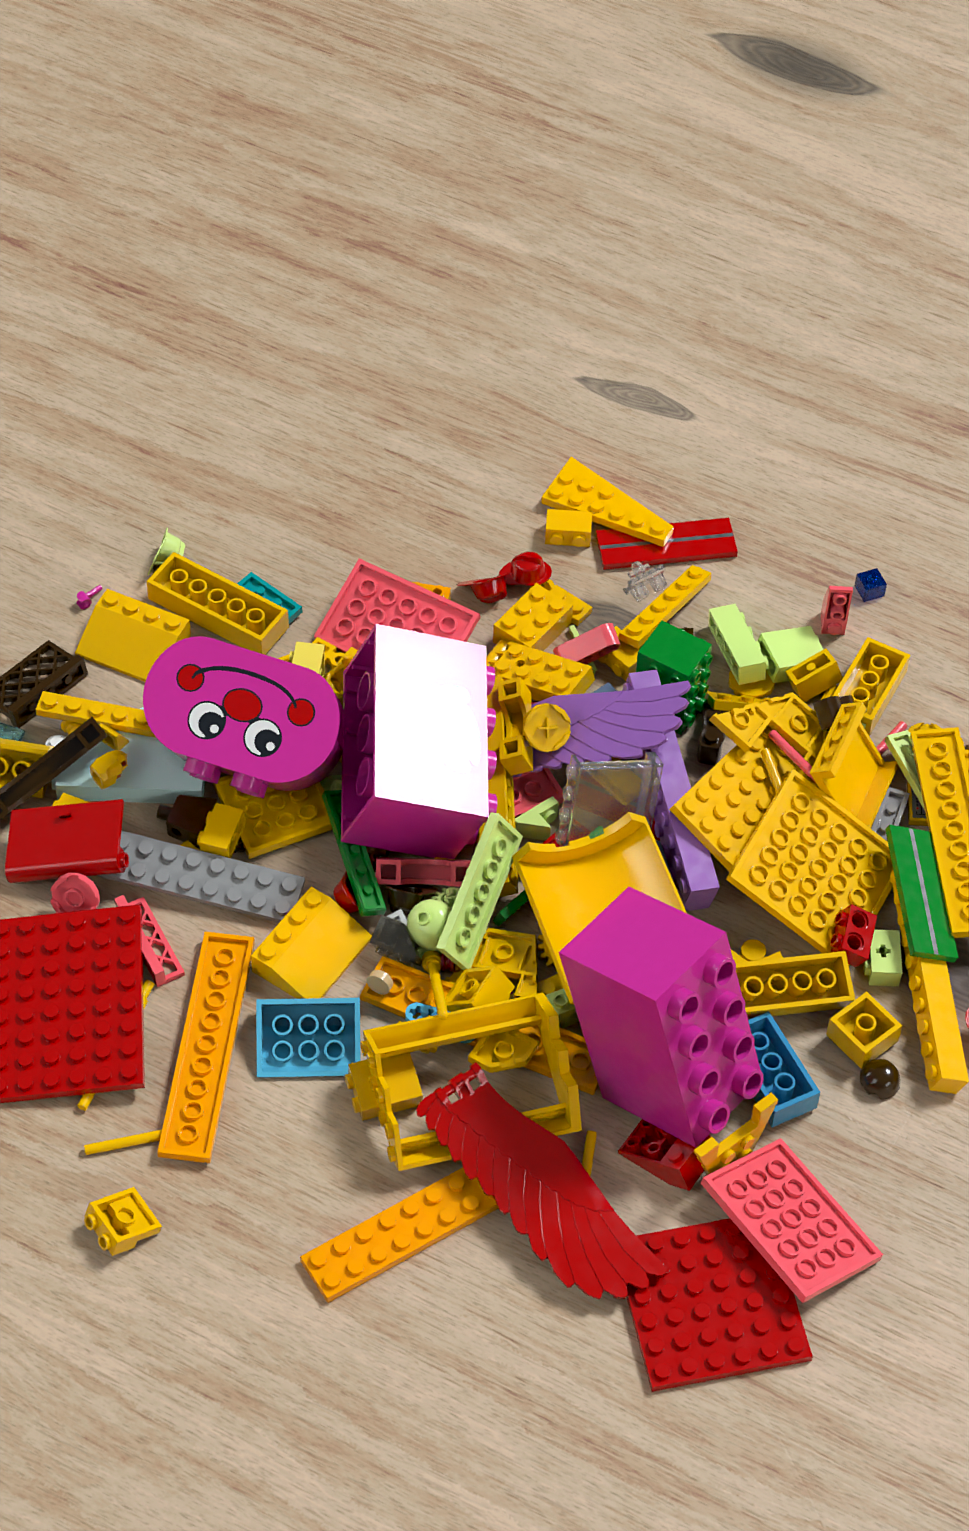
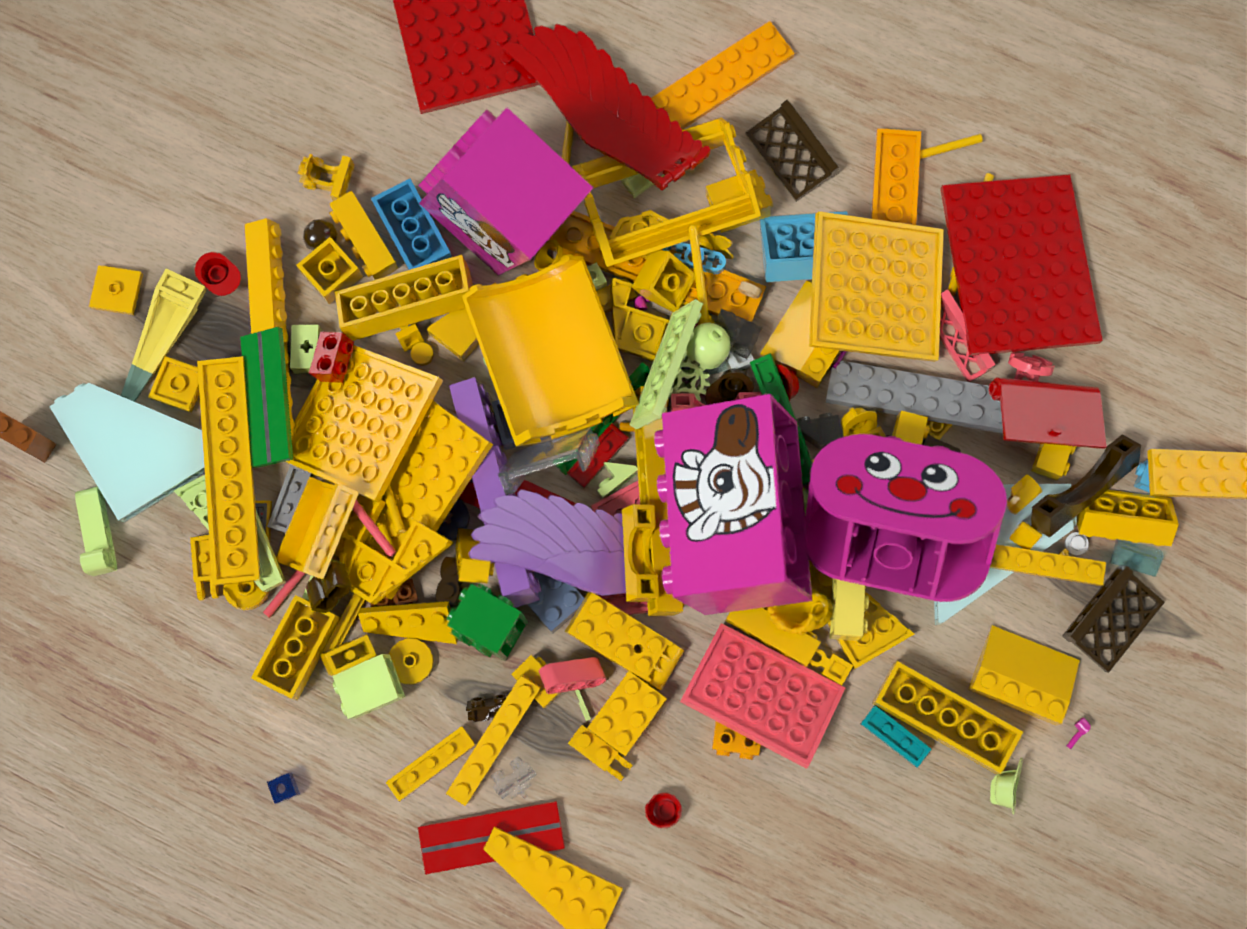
camera: 175 degrees left, 25 degrees up
yellow plate [84,1187,162,1256] -> none
red piece [456,572,509,603] -> none
red piece [499,552,552,586] -> none
yellow tile [522,703,571,752] -> none
yellow brick [545,509,592,547] -> none
yellow wing [694,1092,778,1175] -> none
coral plate [700,1138,883,1303] -> none
yellowish green brick [708,604,769,685] -> none
coral slope [821,586,853,635] -> none
none -> yellow tile [297,154,355,201]
none -> yellow brick [329,190,399,280]
none -> yellow plate [385,726,476,802]
none -> yellow brick [455,528,494,584]
none -> red hair [645,792,682,829]
none -> dark brown fence [745,99,839,202]
none -> clear smoke slope [797,413,843,449]
none -> yellow plate [809,211,944,362]
none -> yellow piece [841,407,877,437]

